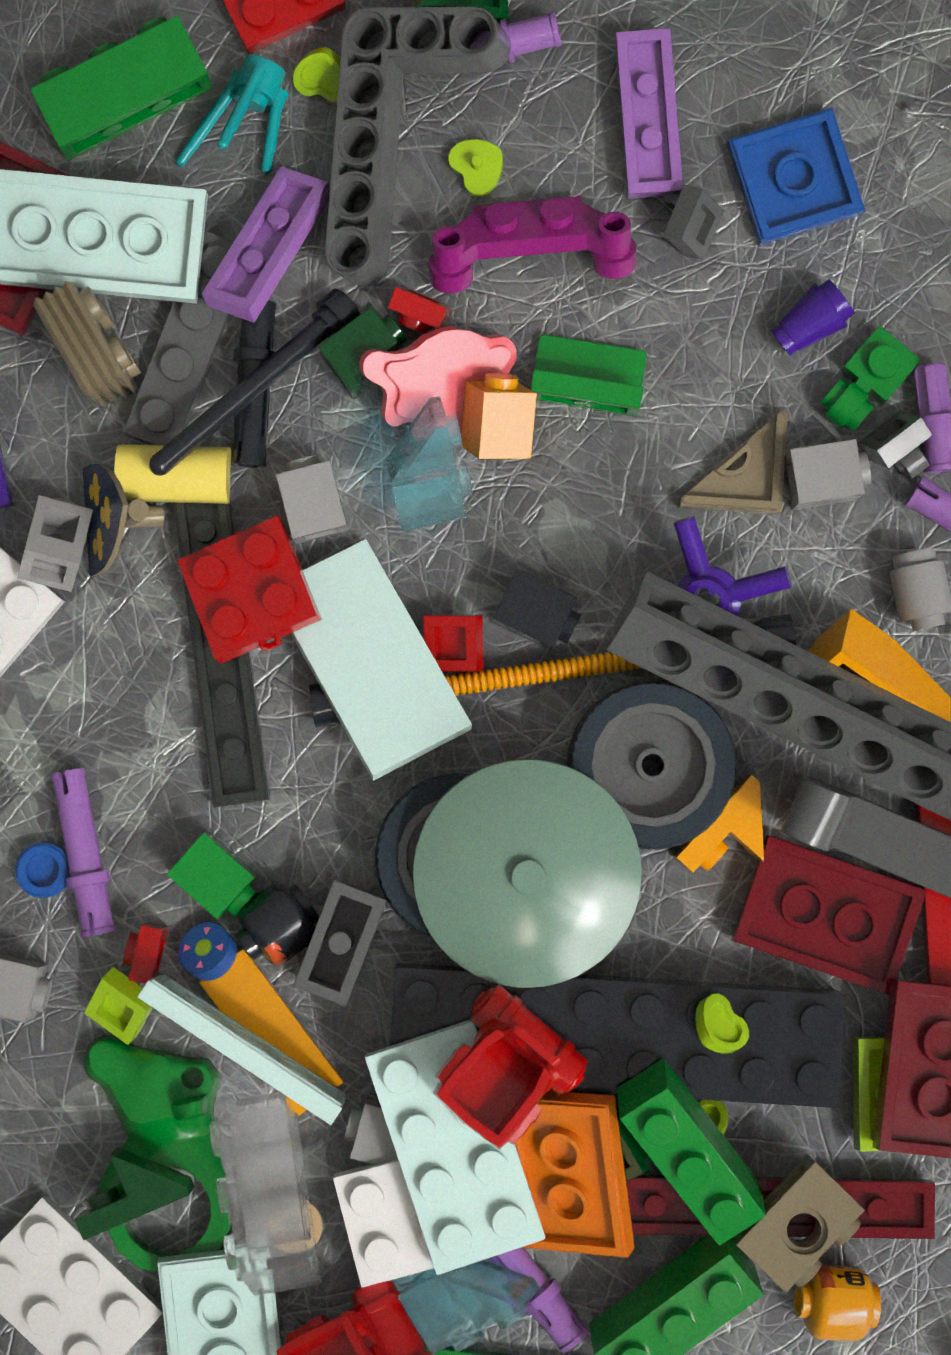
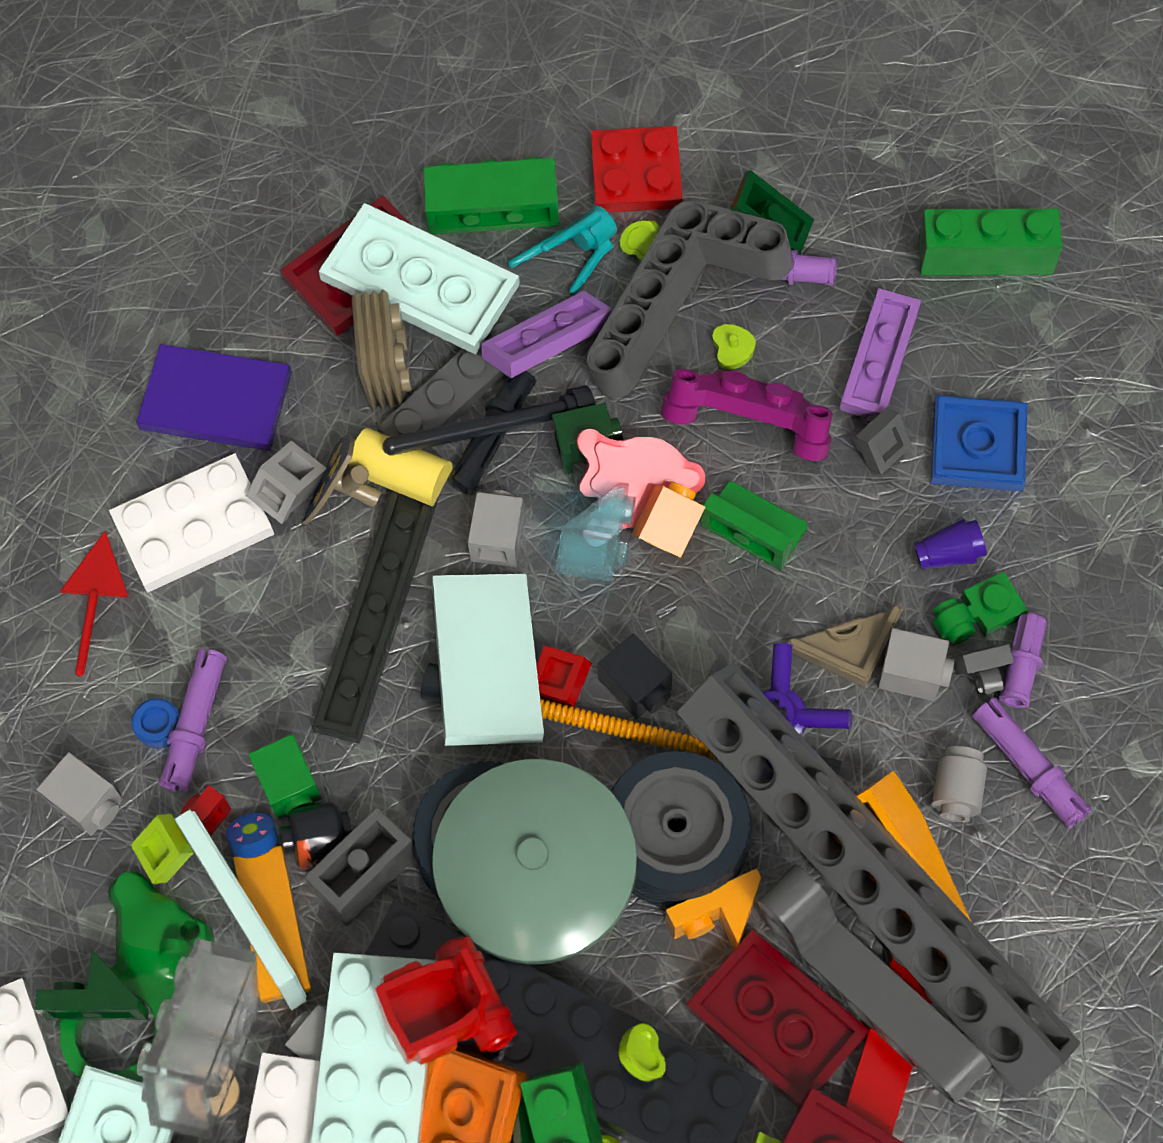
camera: 30 degrees right, 20 degrees down
red plate [177,516,322,664] -> none
red plate [387,286,452,334] -> none

